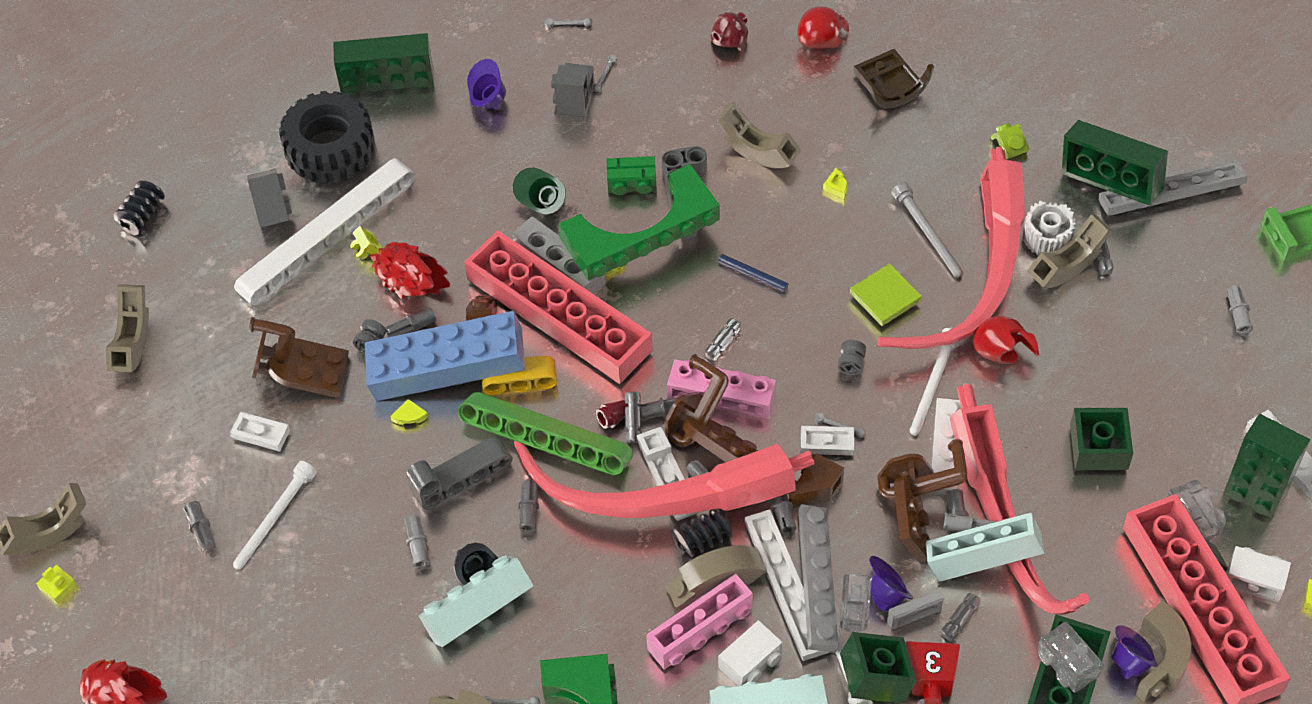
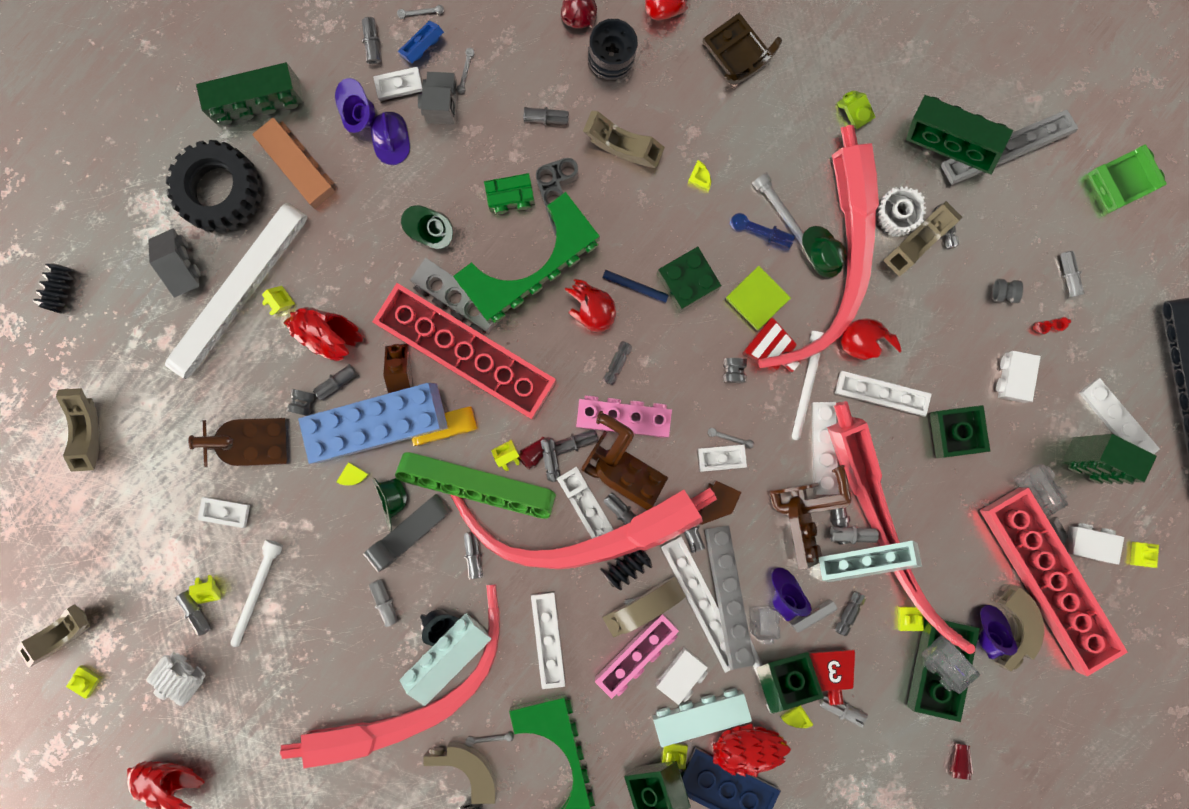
camera: 10 degrees left, 30 degrees up
none -> white brick [146,652,206,707]
none -> neon yellow tile [189,575,221,604]
none -> nougat brick [252,117,335,209]
none -> coral piece [280,584,499,769]
none -> flat silver axle [362,17,381,64]
none -> dark purple piece [371,112,410,165]
none -> white plate [373,67,422,101]
none -> dark green piece [373,478,407,532]
none -> blue plate [398,20,444,64]
none -> neon yellow tile [491,440,520,471]
none -> flat silver axle [523,107,569,125]
none -> white plate [531,592,565,689]
none -> red helmet [565,279,616,333]
none -> black wheel [588,19,638,80]
none -> dark green brick [657,246,722,312]
none -> clear blue pin [731,213,796,249]
none -> torso [742,318,800,372]
none -> dark green piece [802,226,846,278]
none -> white plate [835,371,932,416]
none -> neon yellow tile [898,606,924,631]
none -> dark grey wheel [992,279,1023,304]
none -> white brick [996,351,1041,403]
none -> red piece [1033,317,1071,334]

